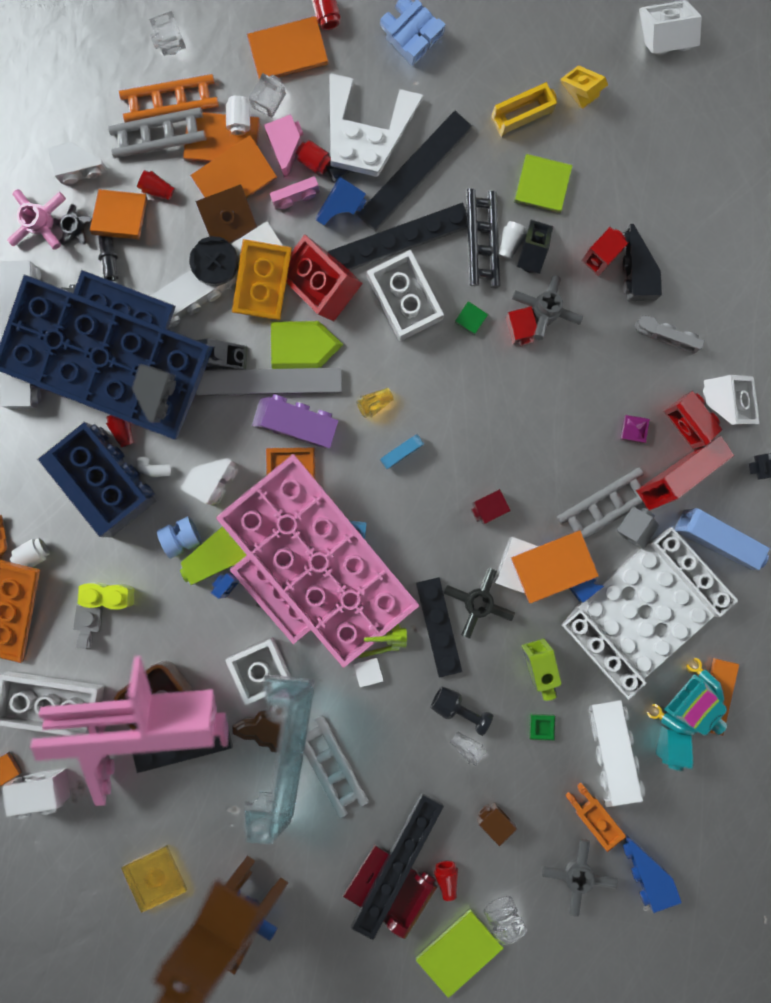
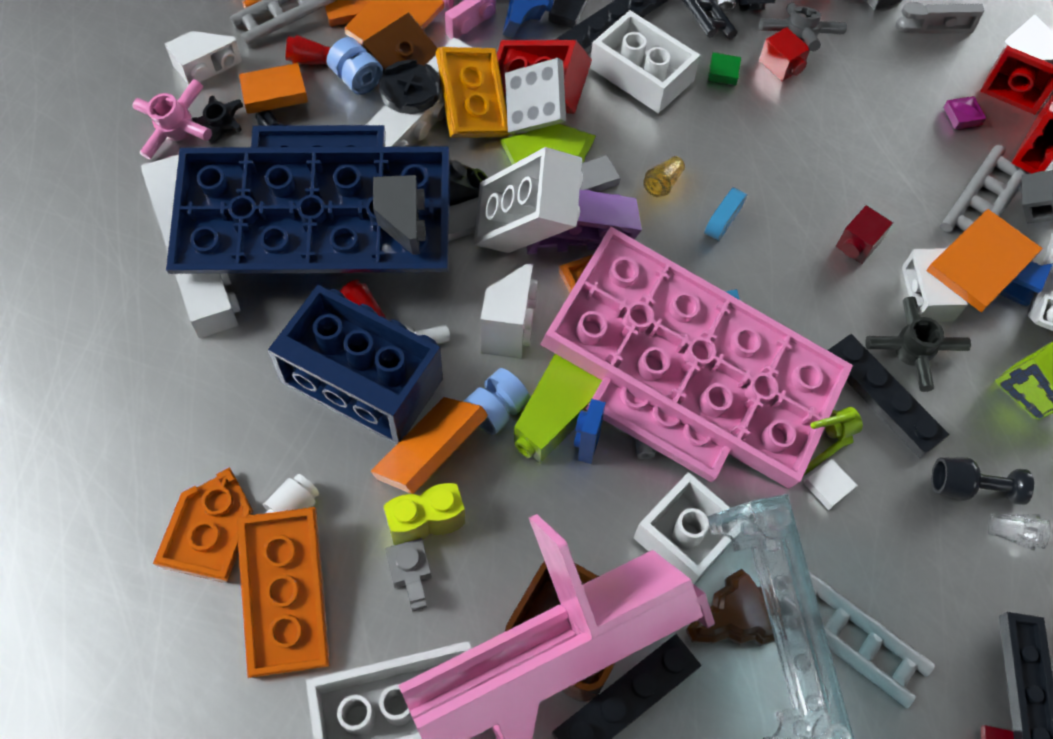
camera: 25 degrees left, 25 degrees down
none -> light blue wheel [327,37,383,95]
none -> orange tile [371,397,488,494]
none -> white brick [474,147,583,253]
none -> tile [505,58,566,135]

